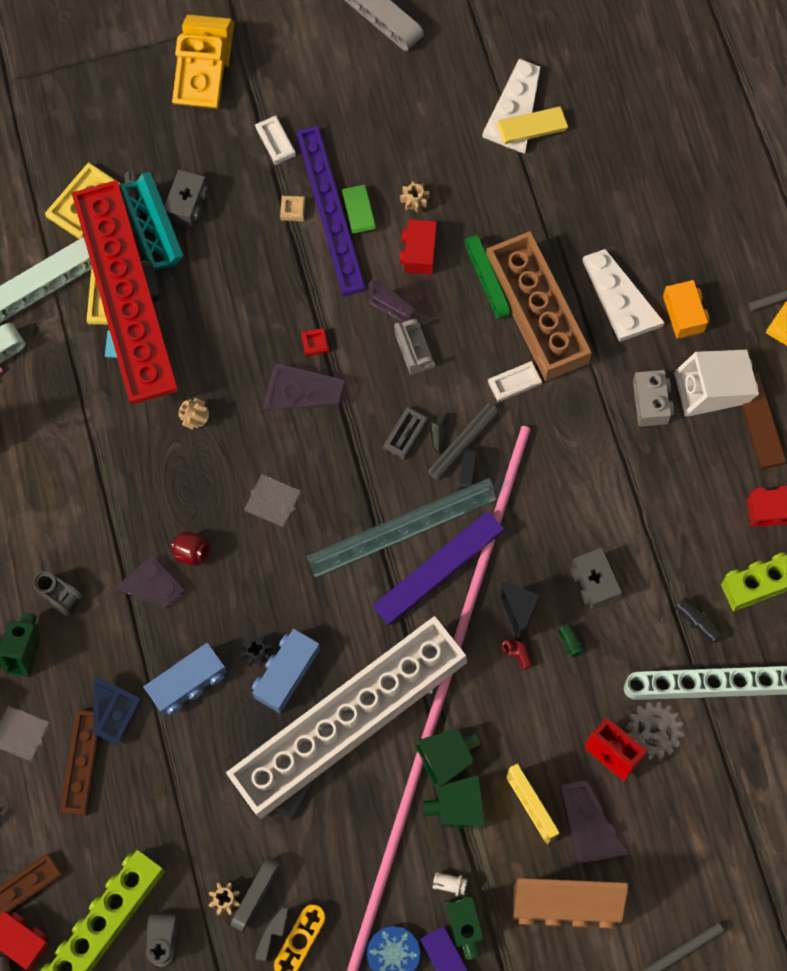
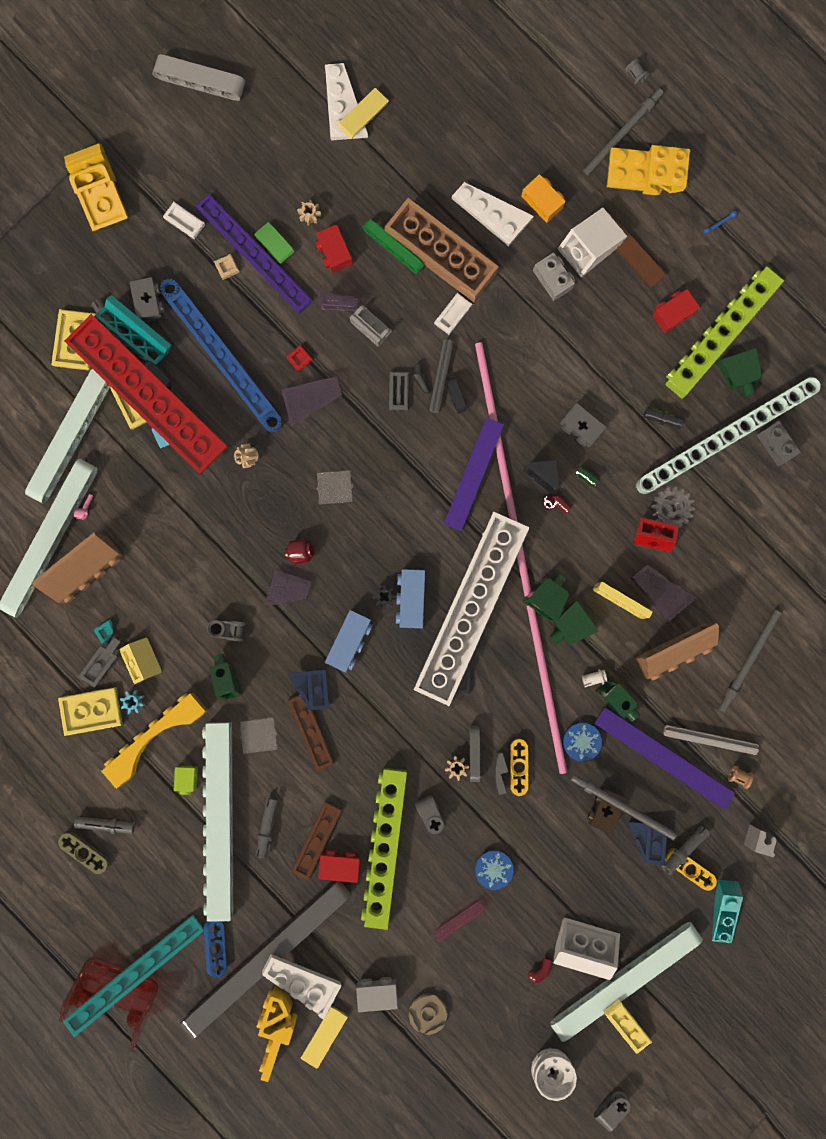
camera: 30 degrees left, 15 degrees up
clear light blue tile [306,478,496,577] -> none
none -> blue plate [160,279,282,432]

